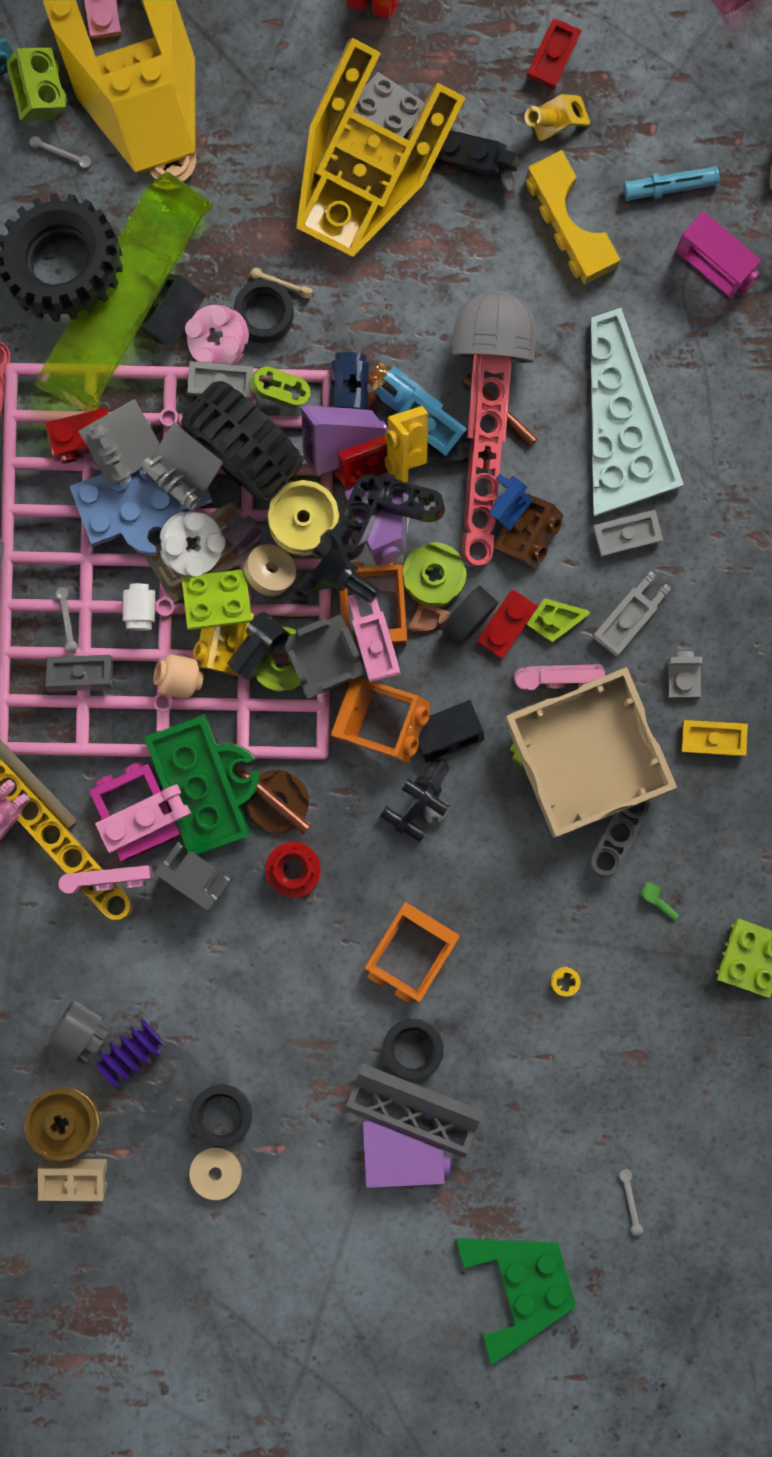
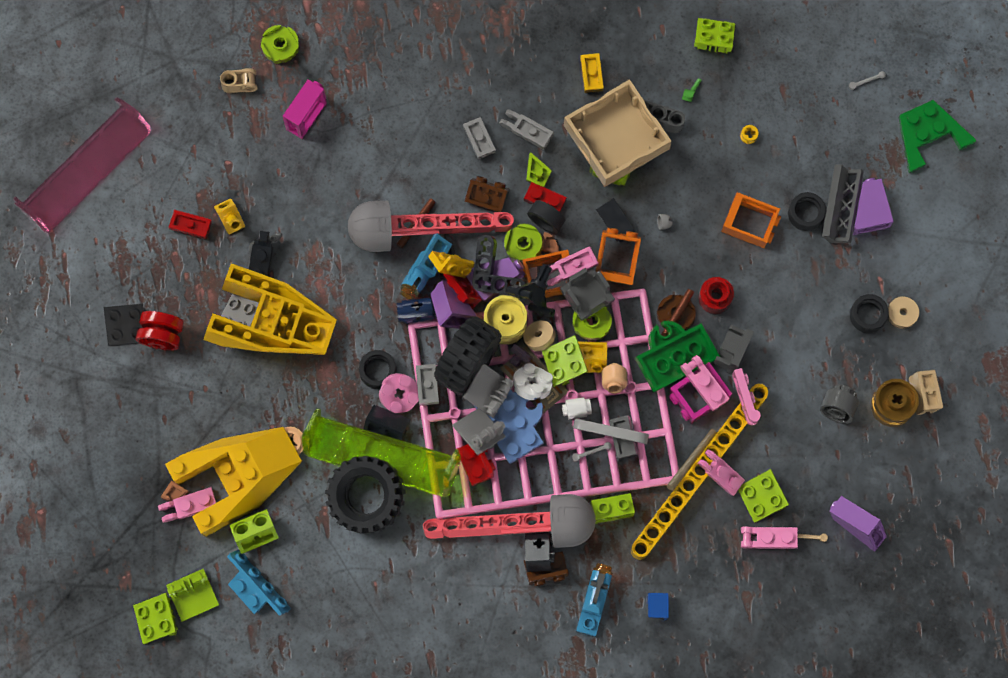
camera: 100 degrees left, 10 degrees down
light grey hinge [29,136,91,169] -> none
dark purple piece [94,1018,167,1089] -> none
black piece [227,612,289,681] -> none
lime beam [249,366,310,408] -> none
tan hinge [250,268,313,298] -> none
black axle [379,758,450,843] -> none
blue bracket [489,474,533,530] -> none
bright pink hinge [514,664,605,690] -> none
yellow arch [525,150,620,285] -> none
light aqua wing [590,308,684,517] -> none
medium azure pin [623,166,720,201] -> none
light grey bracket [667,651,702,698] -> none
none -> light grey beam [573,419,649,444]

